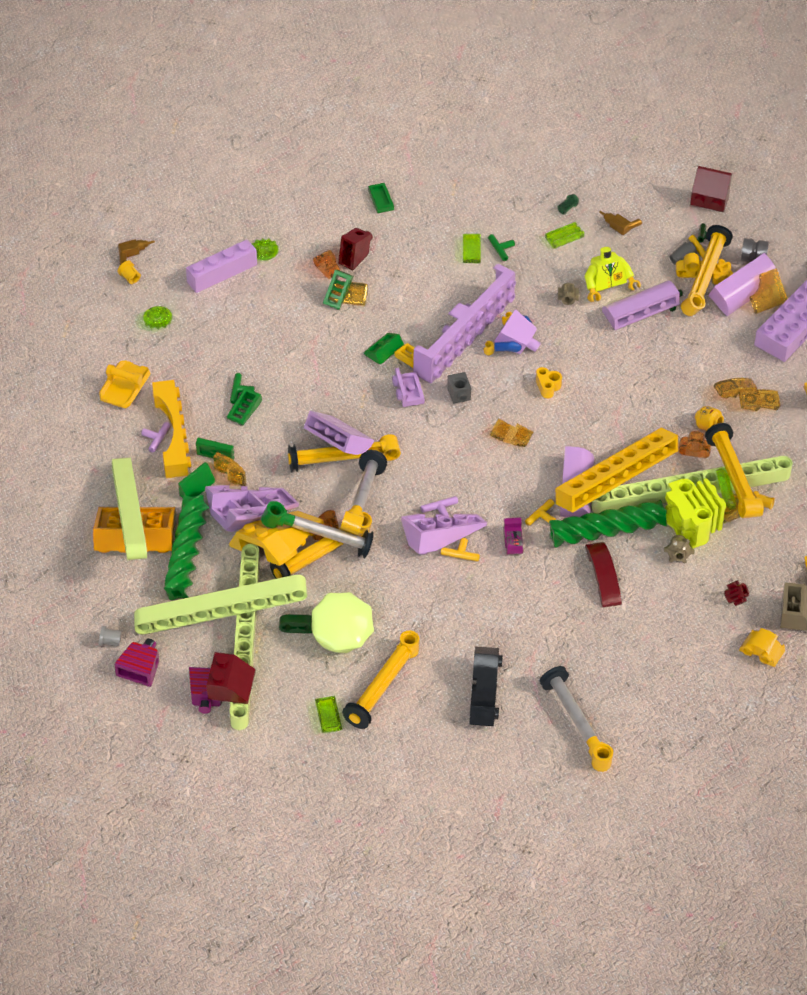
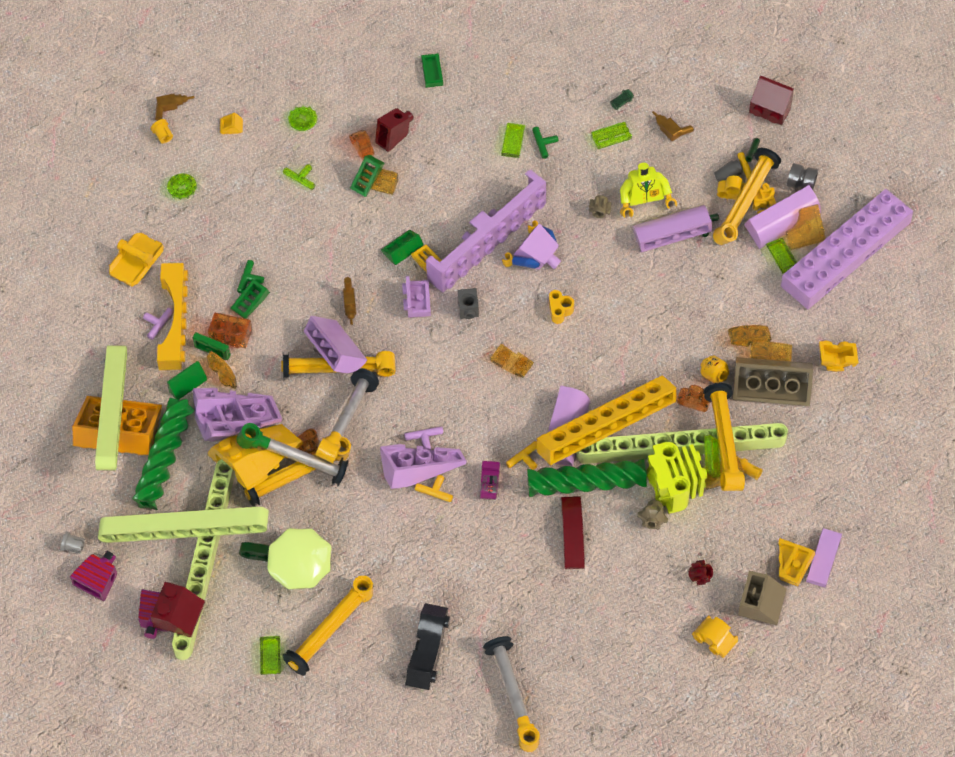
camera: 10 degrees right, 10 degrees up
lavender brick [186,240,257,293] -> none
none -> clear orange brick [208,312,252,349]
none -> yellow slope [220,112,243,134]
none -> clear neon green piece [283,164,315,190]
none -> pearl gold piece [343,277,356,325]
none -> dark tan slope [733,357,813,406]
none -> clear neon green tile [766,238,797,274]

